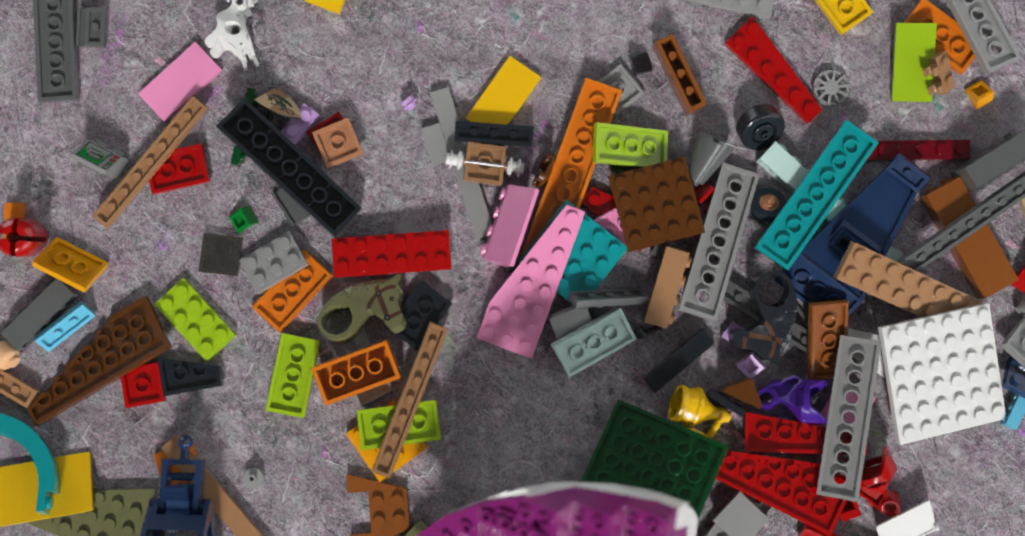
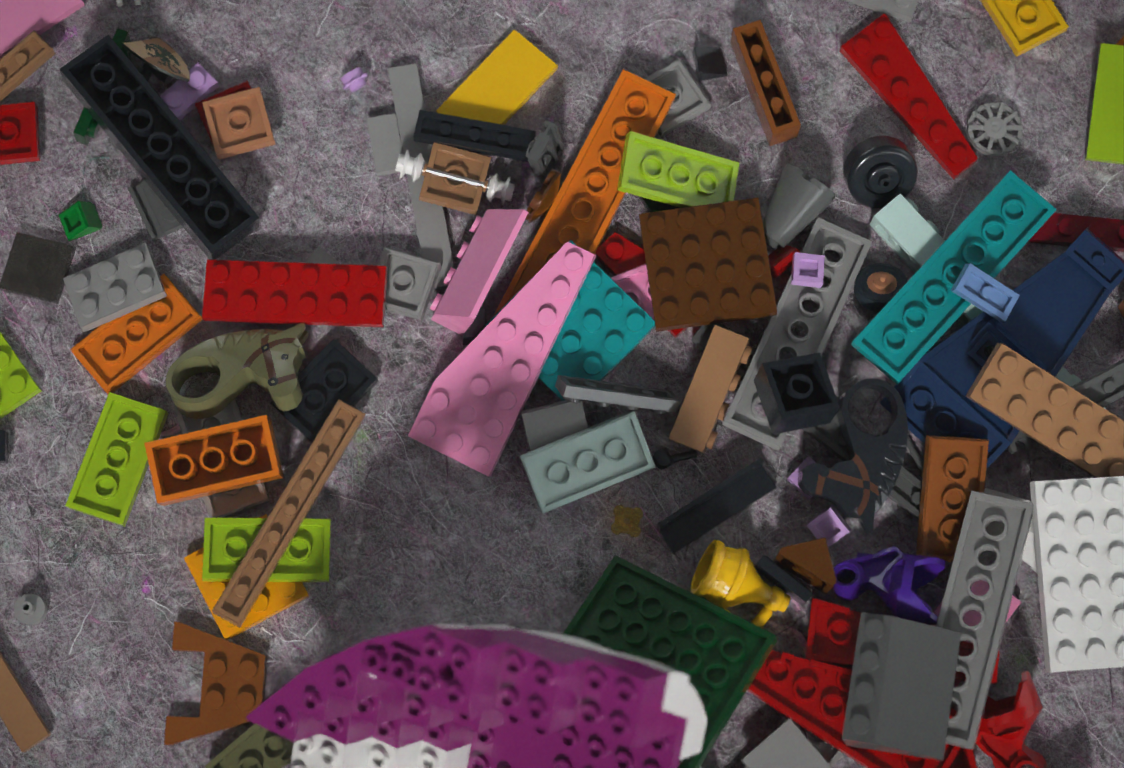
camera: 10 degrees right, 10 degrees down
none -> light grey tile [378,247,442,321]
none -> dark grey plate [526,120,564,184]
none -> clear yellow plate [611,505,643,538]
none -> black brick [754,352,840,435]
none -> lavender plate [791,252,825,288]
none -> dark grey slope [842,612,961,760]
none -> medium blue plate [951,263,1020,322]

